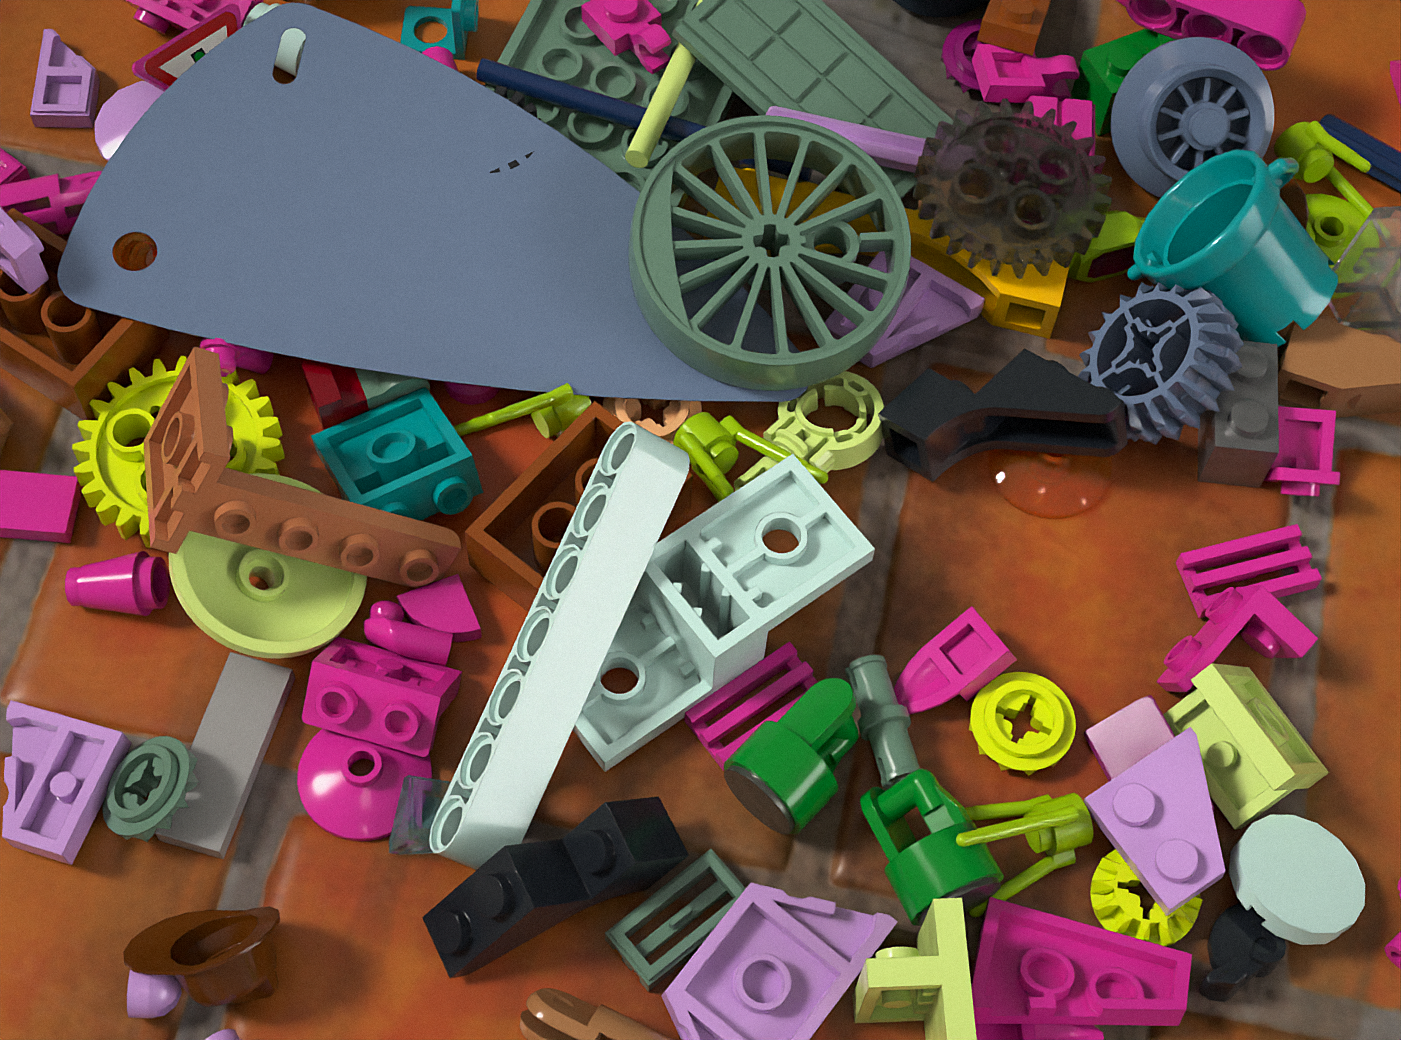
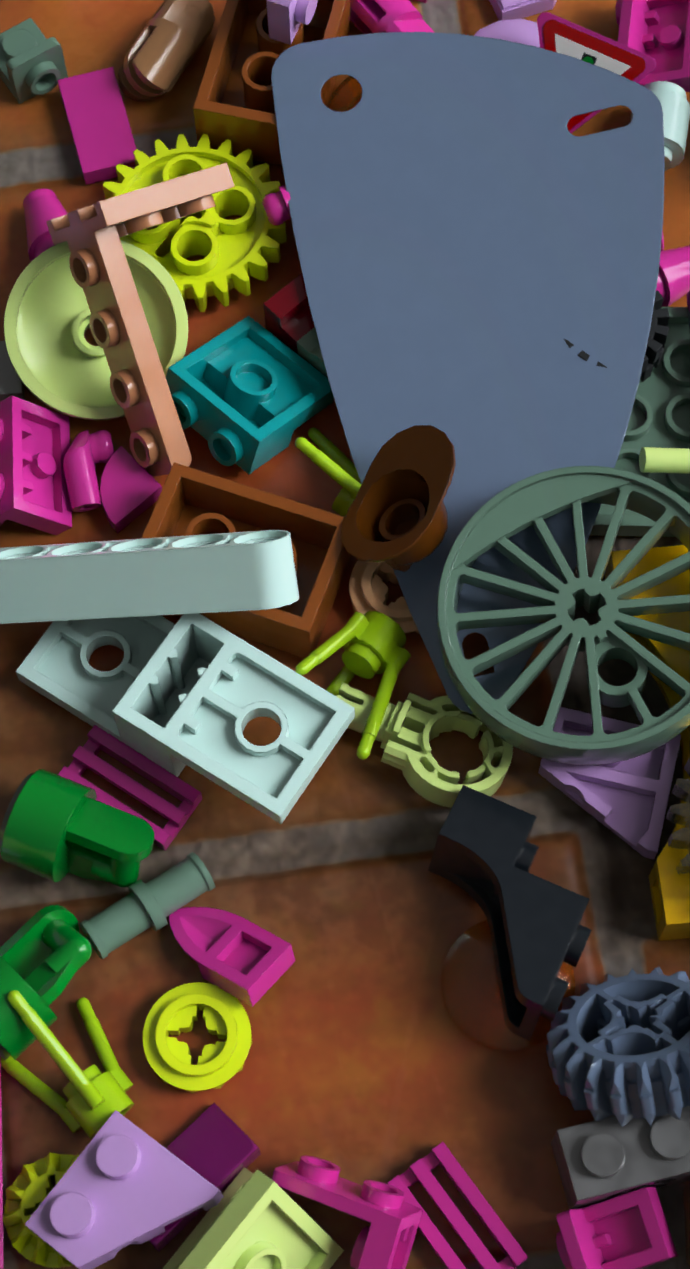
camera: 75 degrees right, 5 degrees up
none -> reddish brown piece [341,425,456,572]

